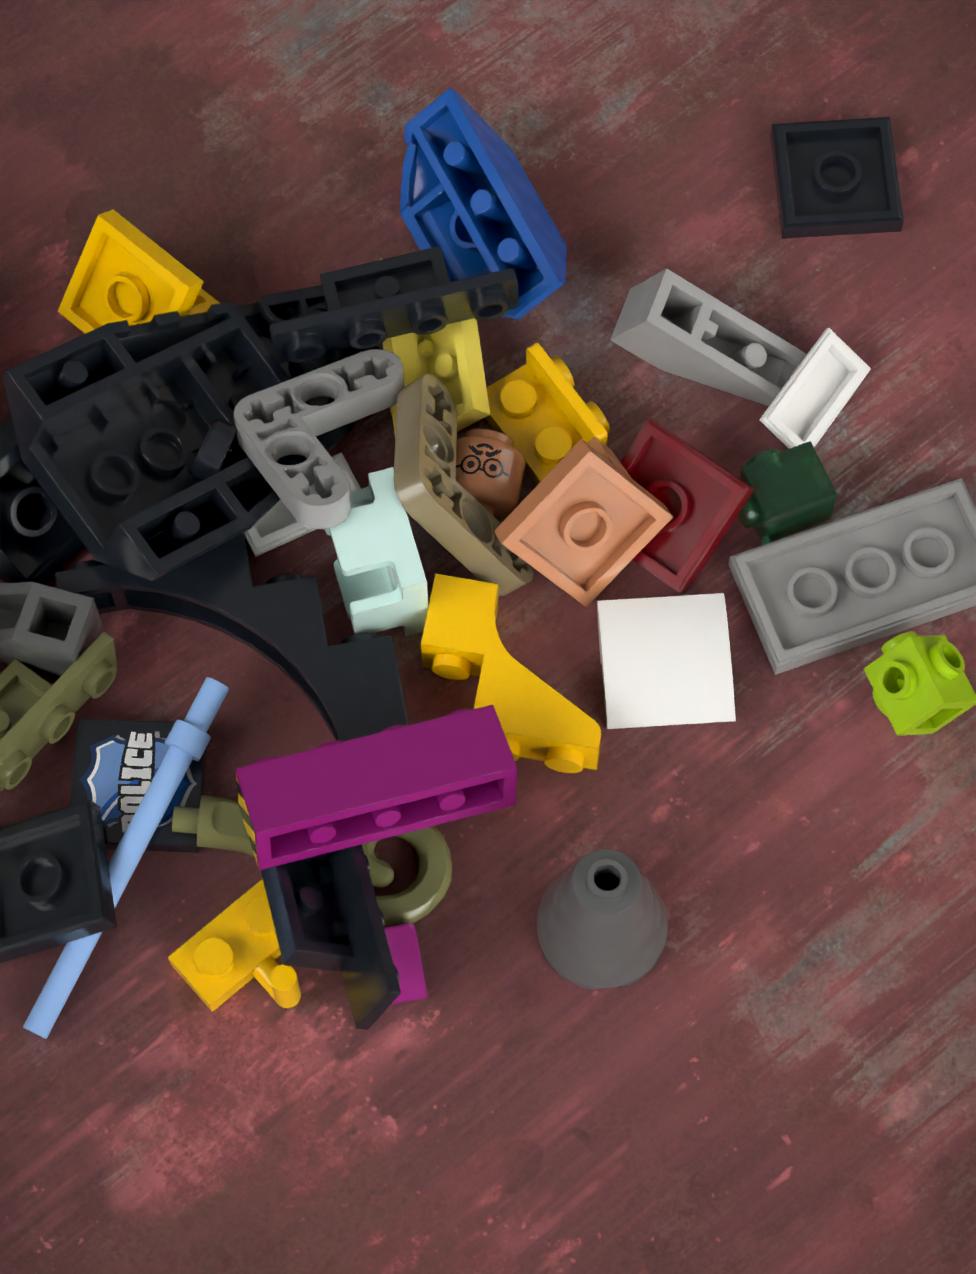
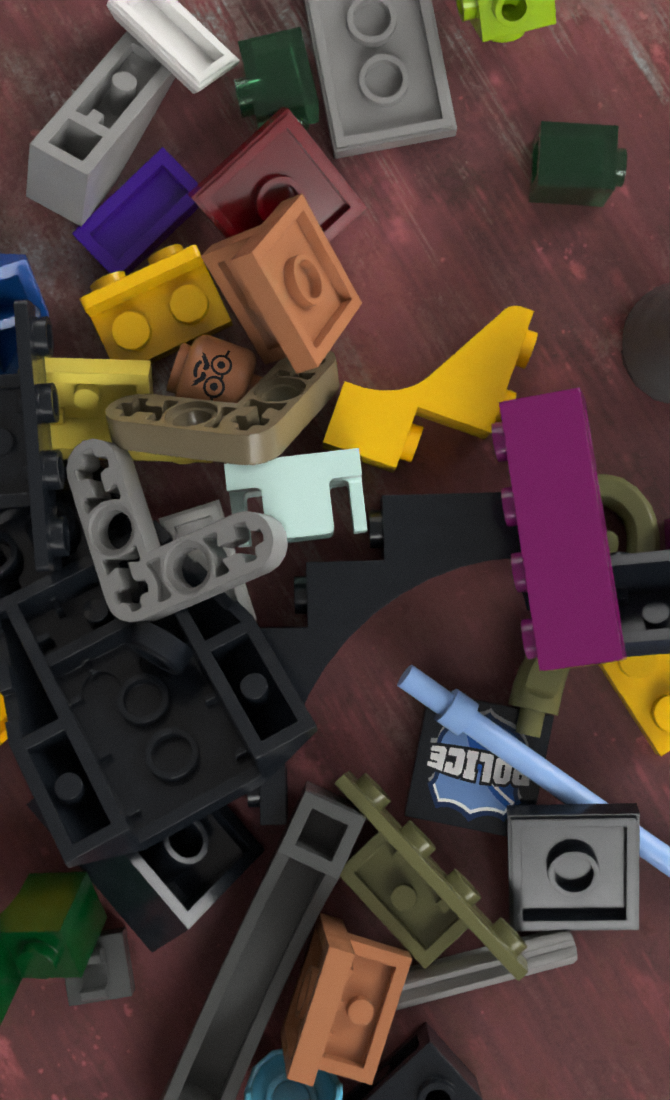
camera: 90 degrees left, 20 degrees up
white slope [597,593,736,729] -> none
none -> dark purple tile [72,147,198,276]
none -> clear green brick [529,121,627,207]

